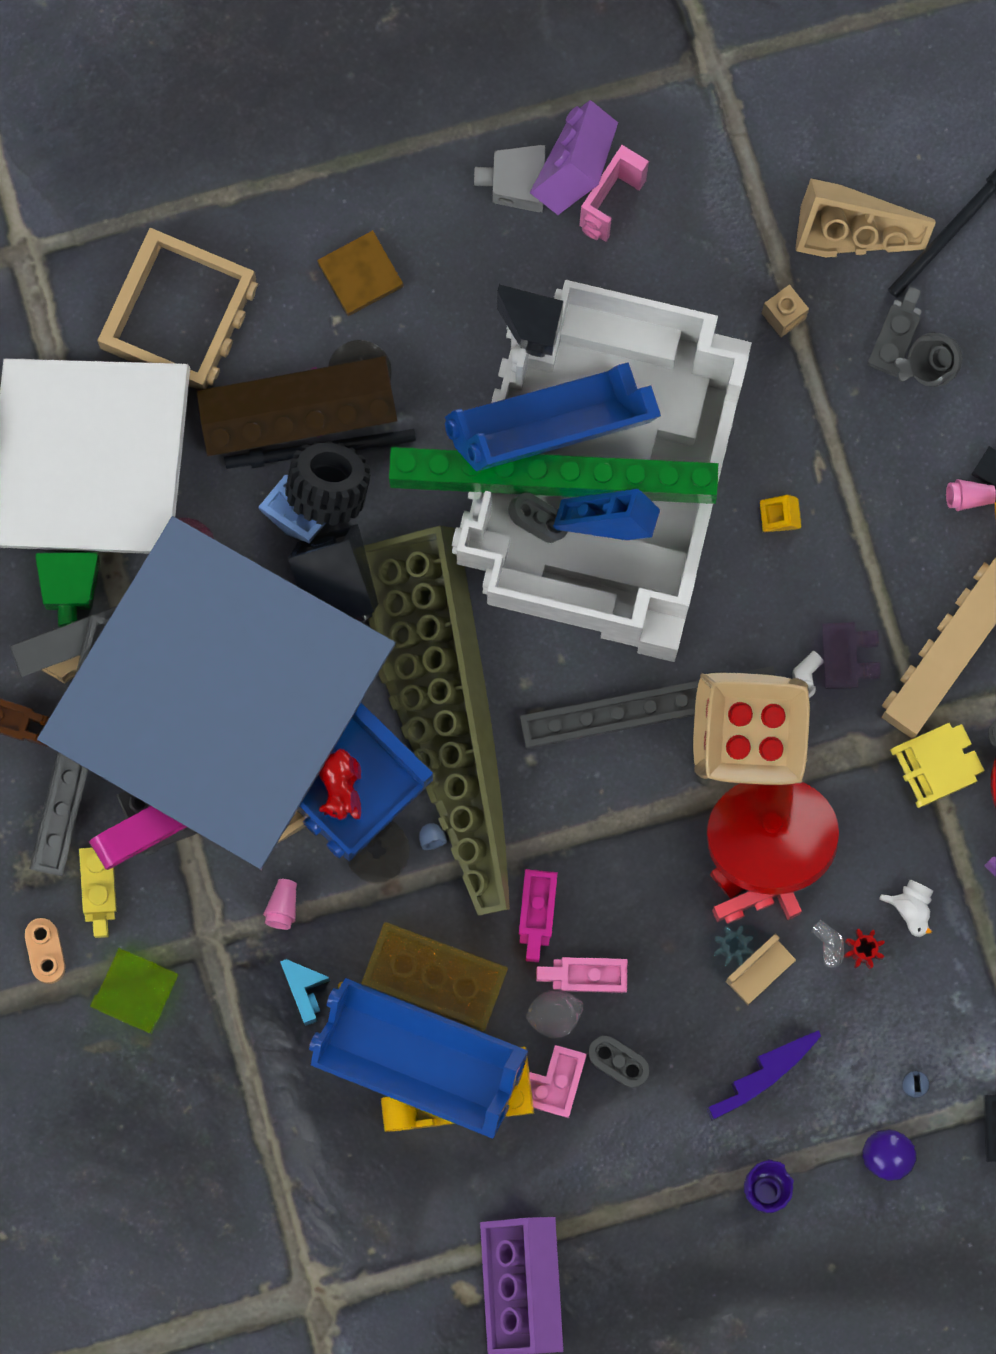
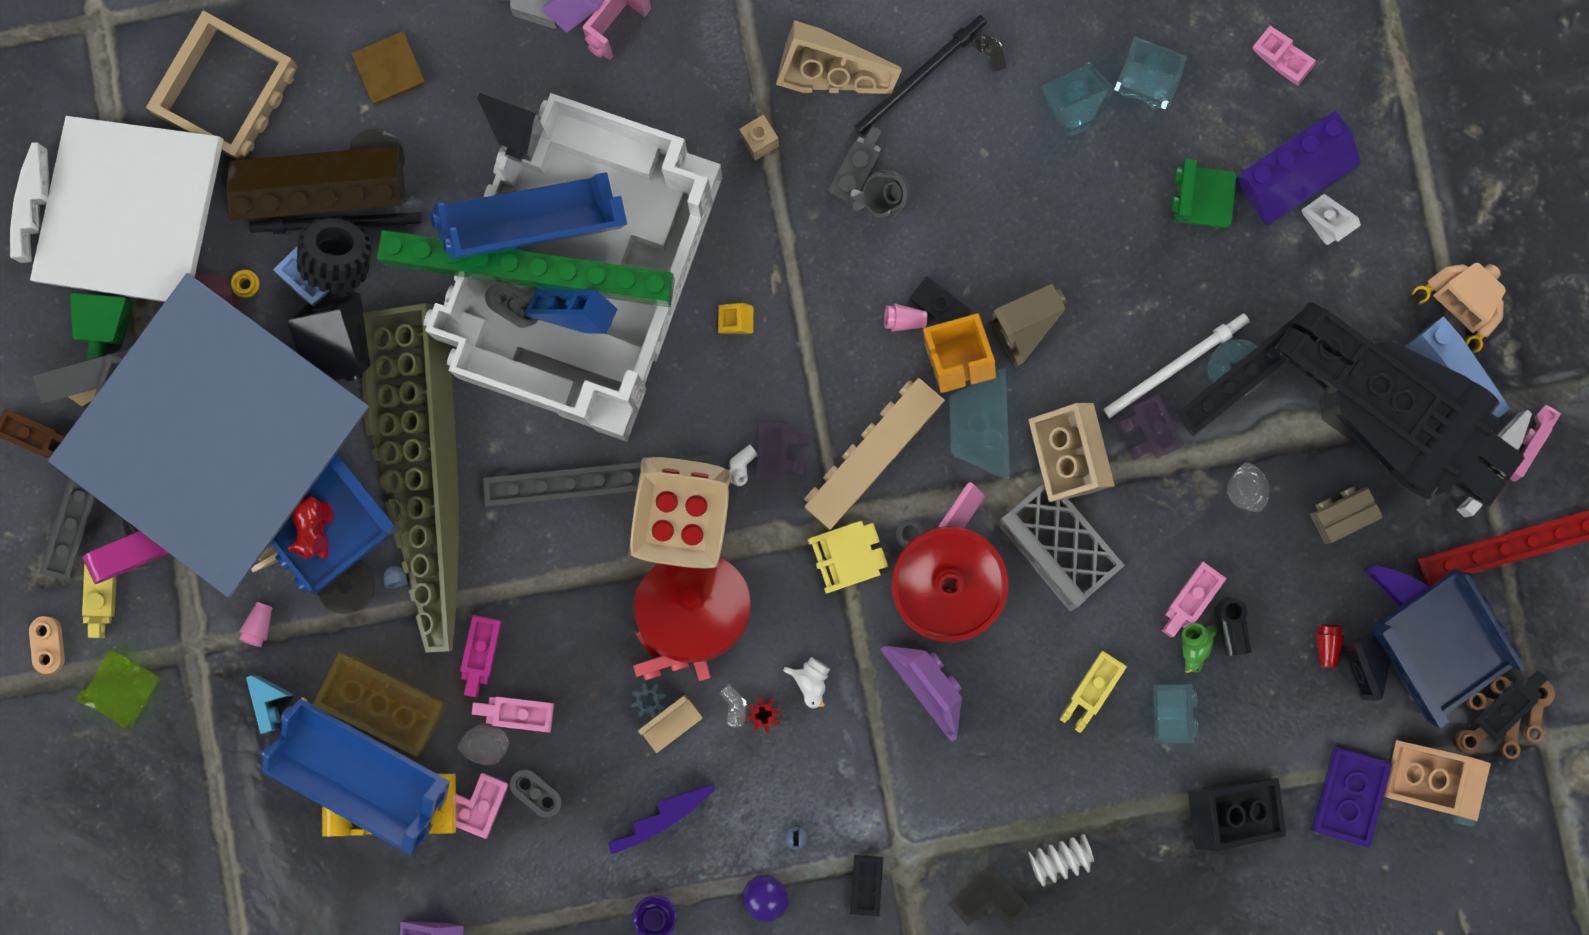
camera: 10 degrees right, 5 degrees up
none -> yellow plate [231,270,260,298]

